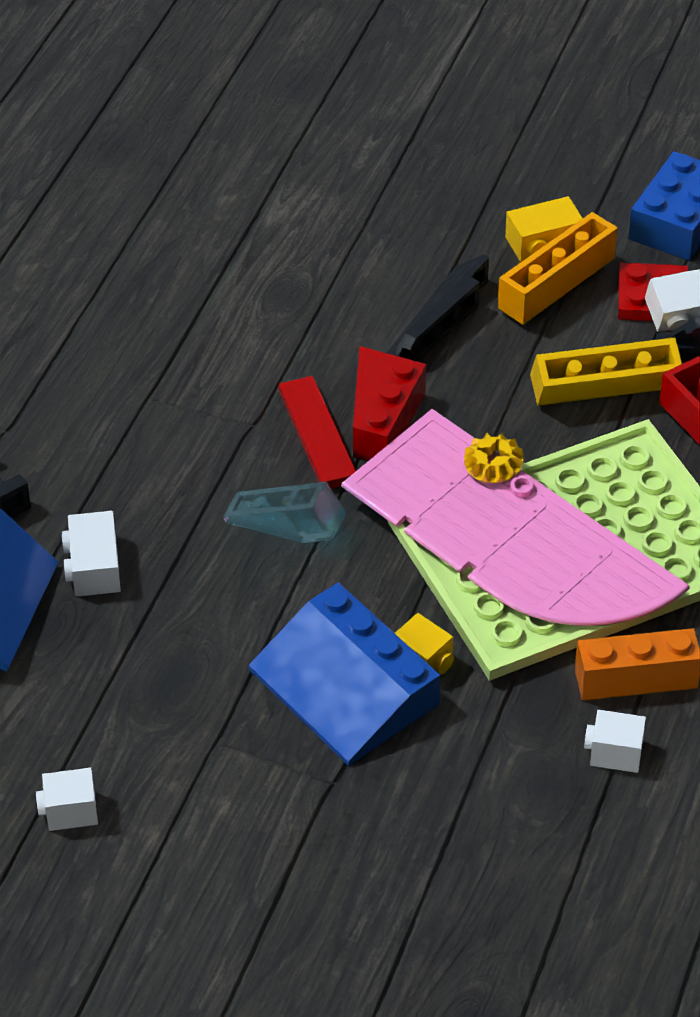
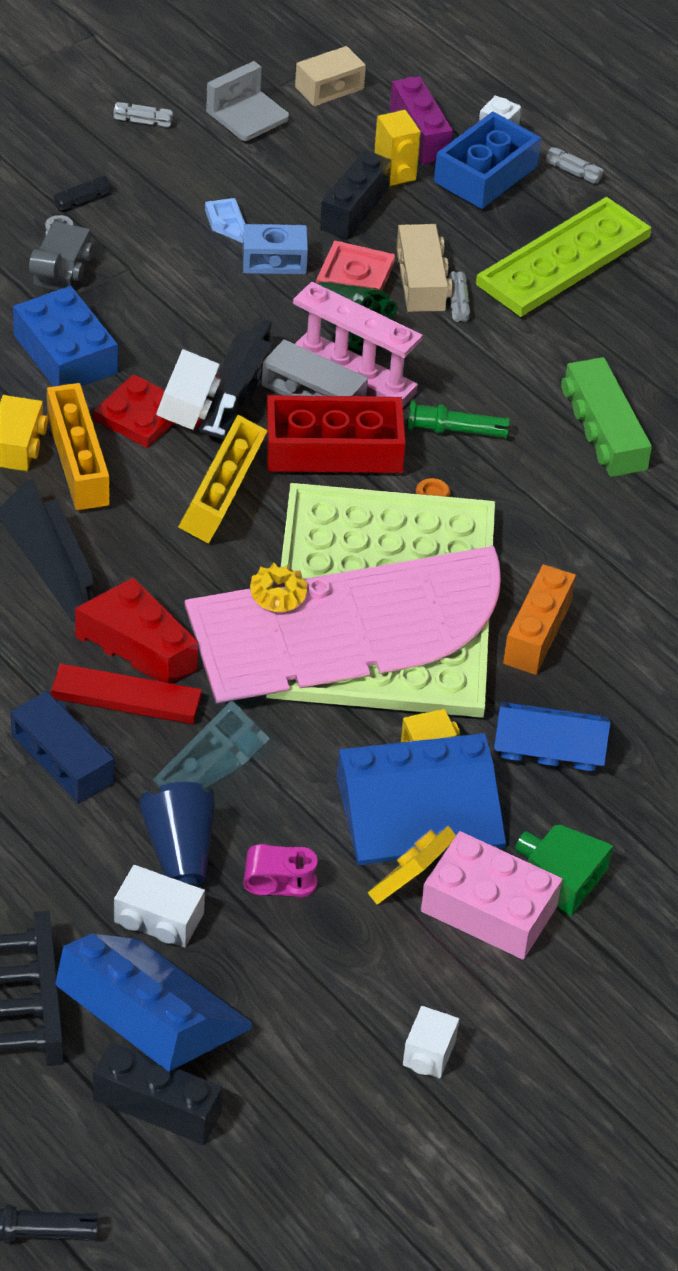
camera: 65 degrees left, 0 degrees up
white brick [584,710,646,773] -> none
none -> dark blue brick [10,691,115,804]
none -> dark blue cone [139,782,215,888]
none -> dark pink piece [243,844,318,898]
none -> yellow wing [368,826,457,904]
none -> bright pink brick [421,831,563,960]
none -> blue slope [494,701,610,771]
none -> green torso [515,825,613,916]

